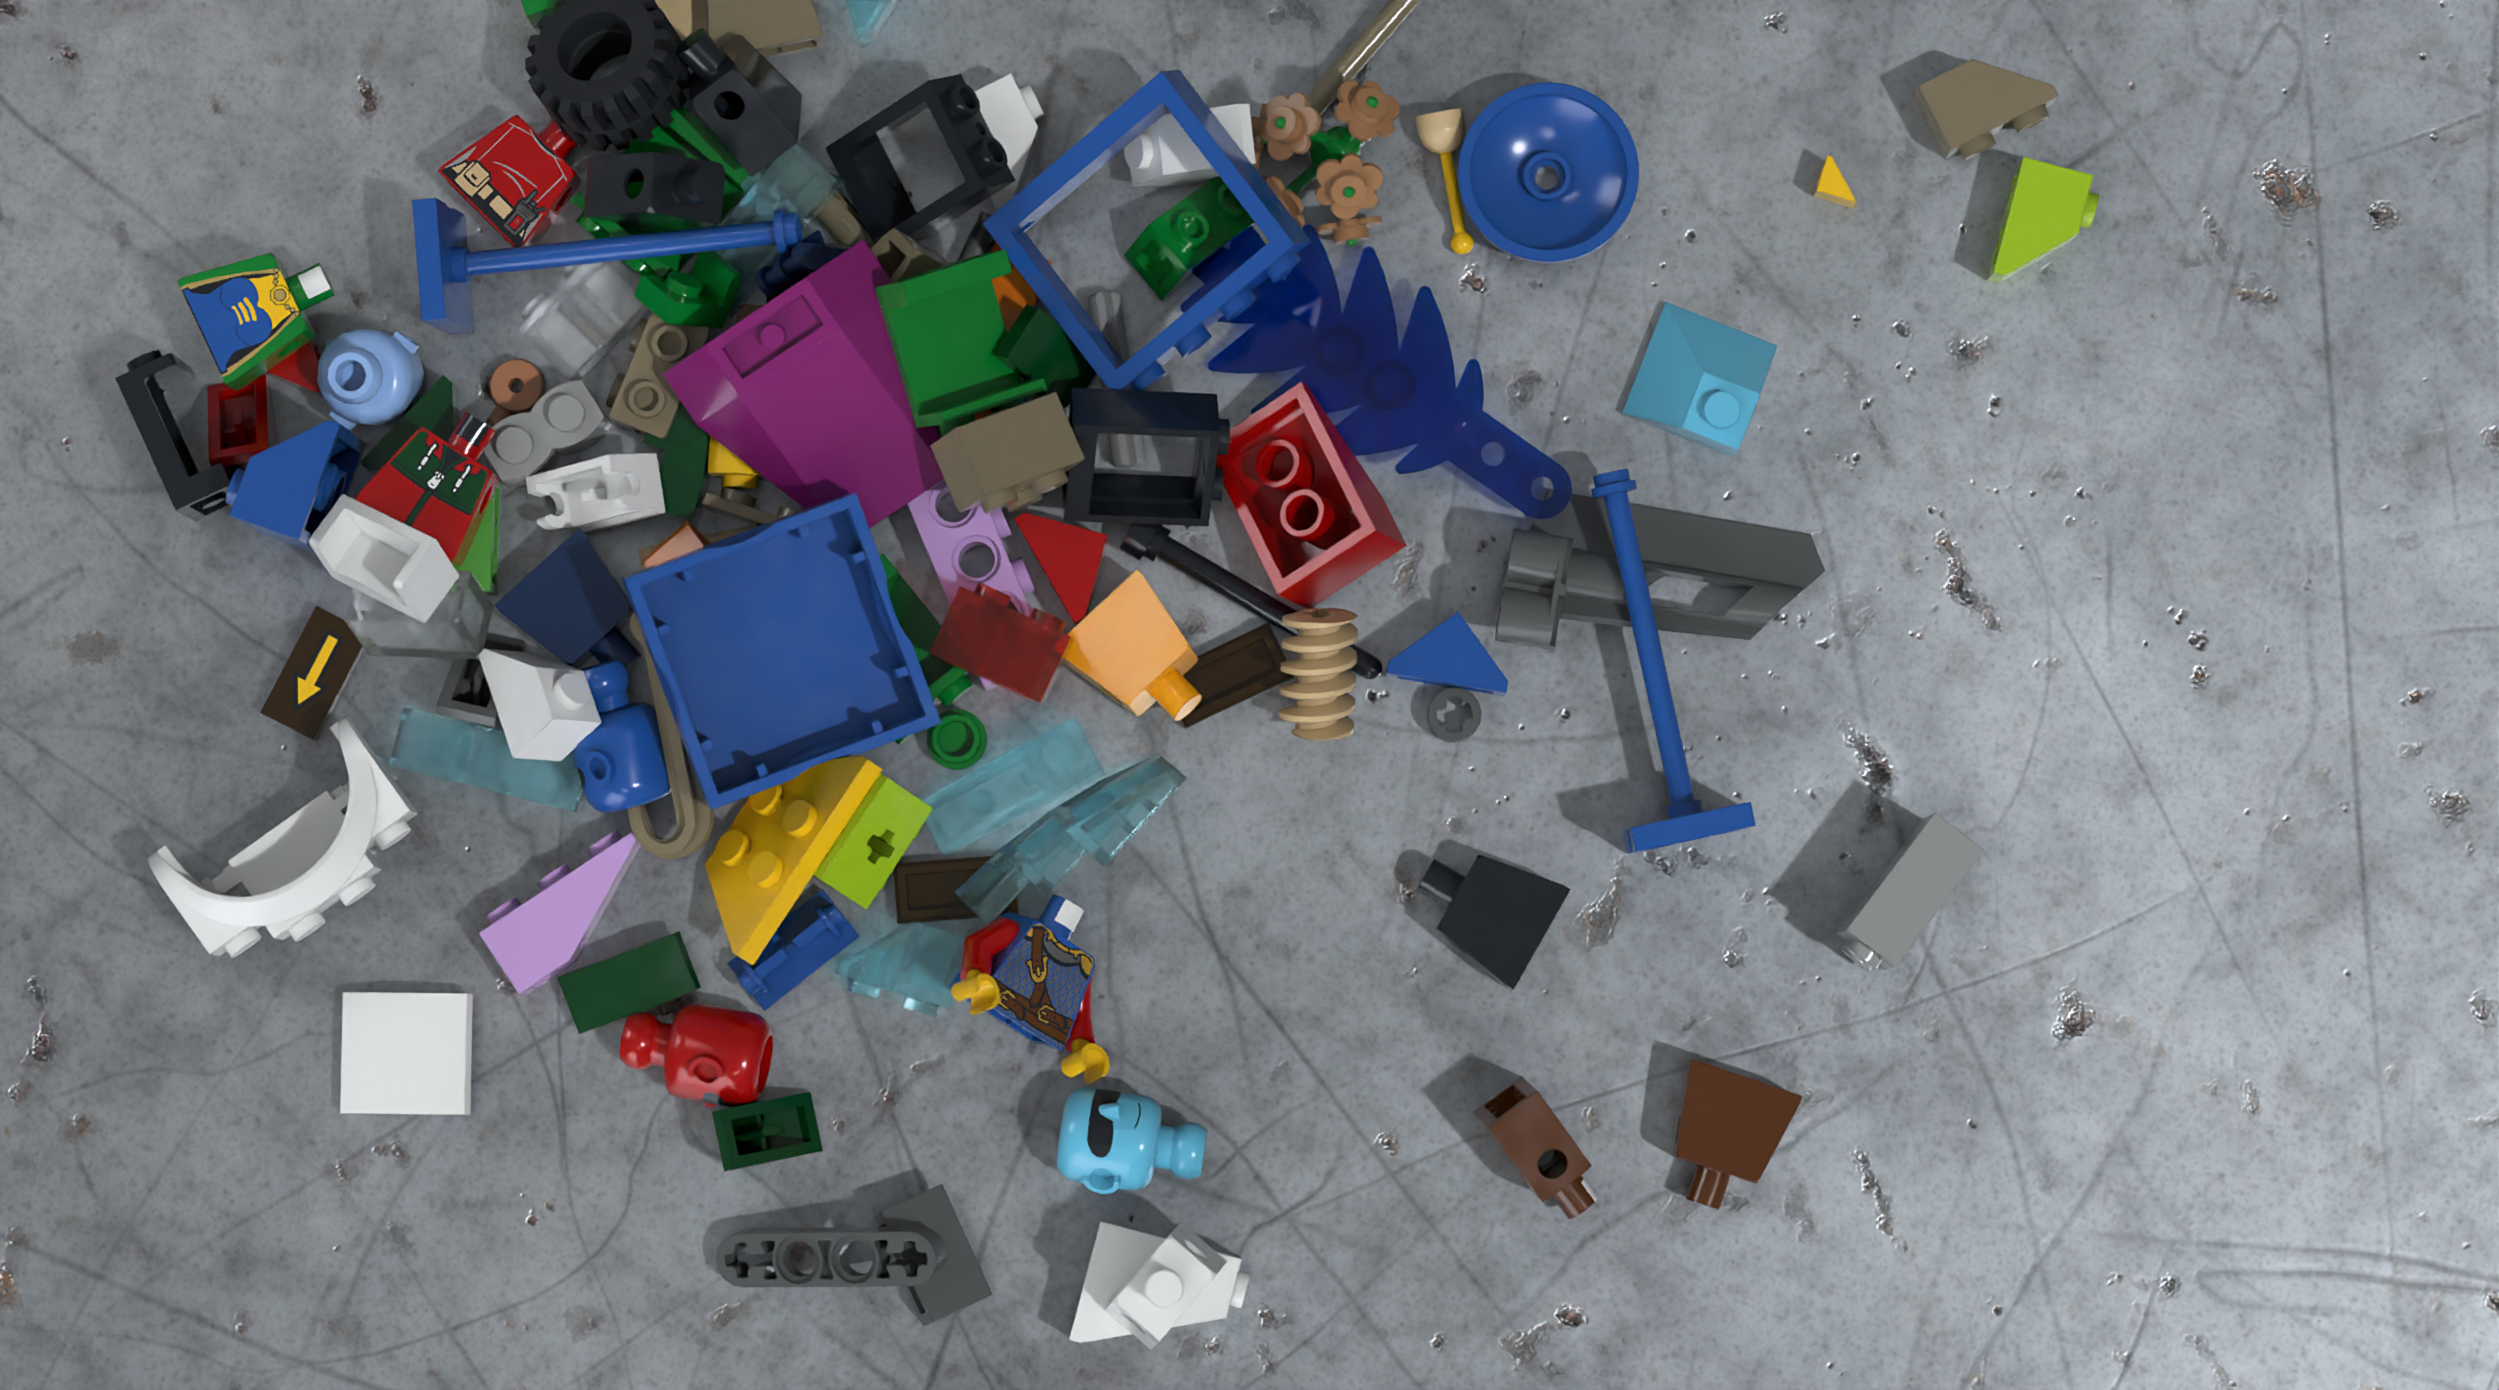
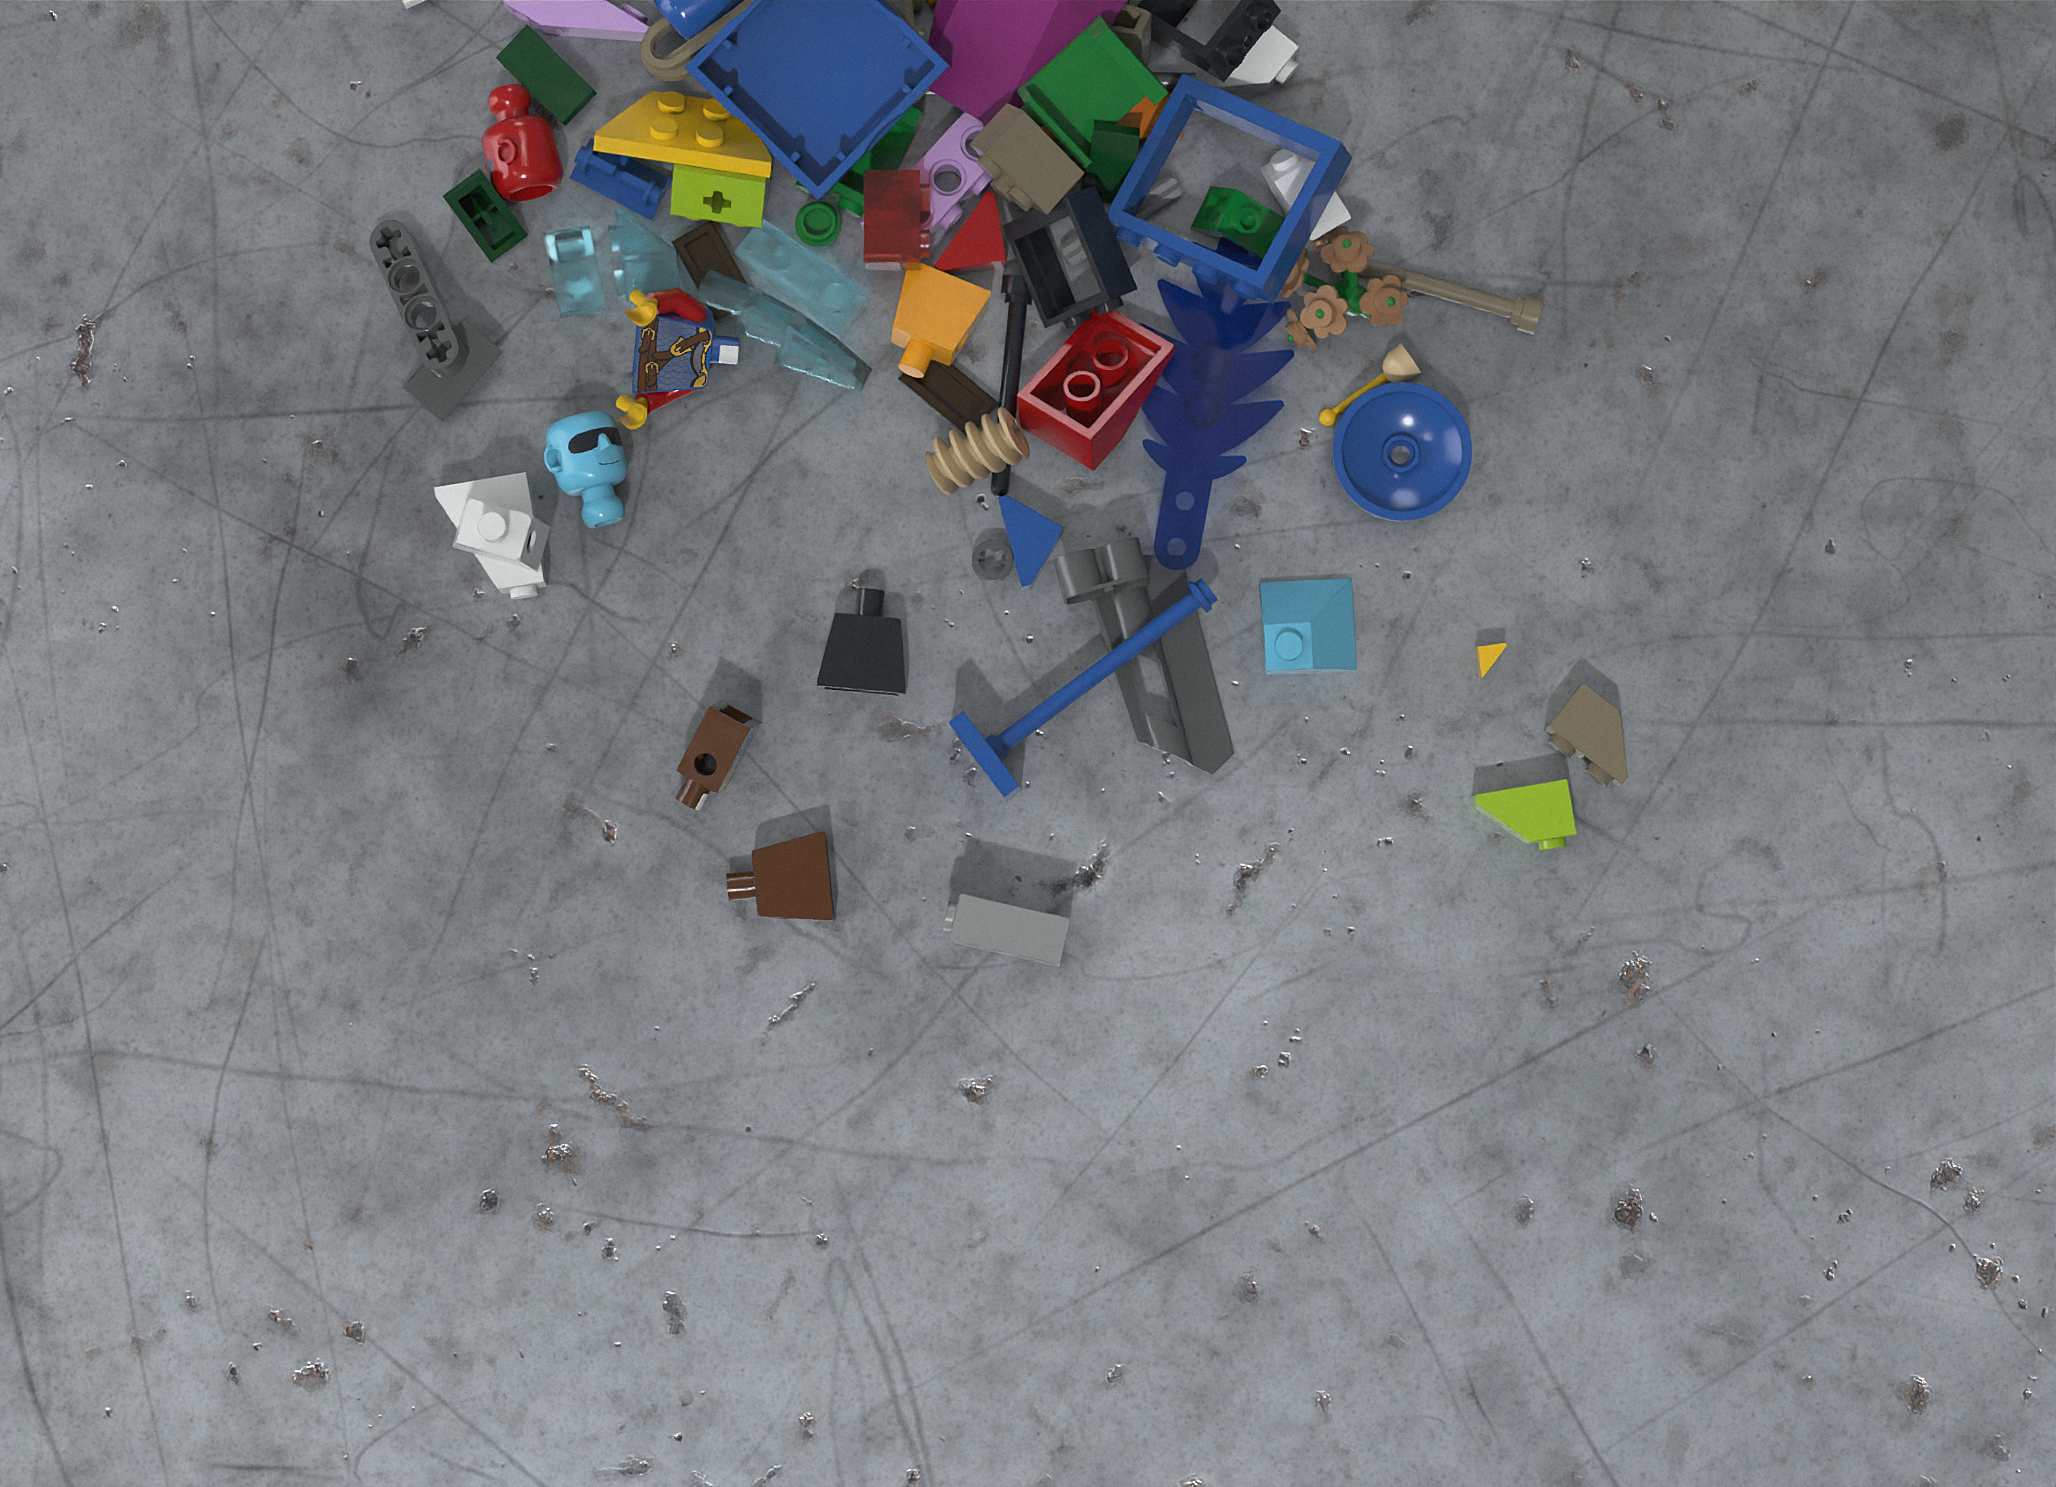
camera: 65 degrees right, 0 degrees up
none -> clear light blue slope [543,225,606,318]

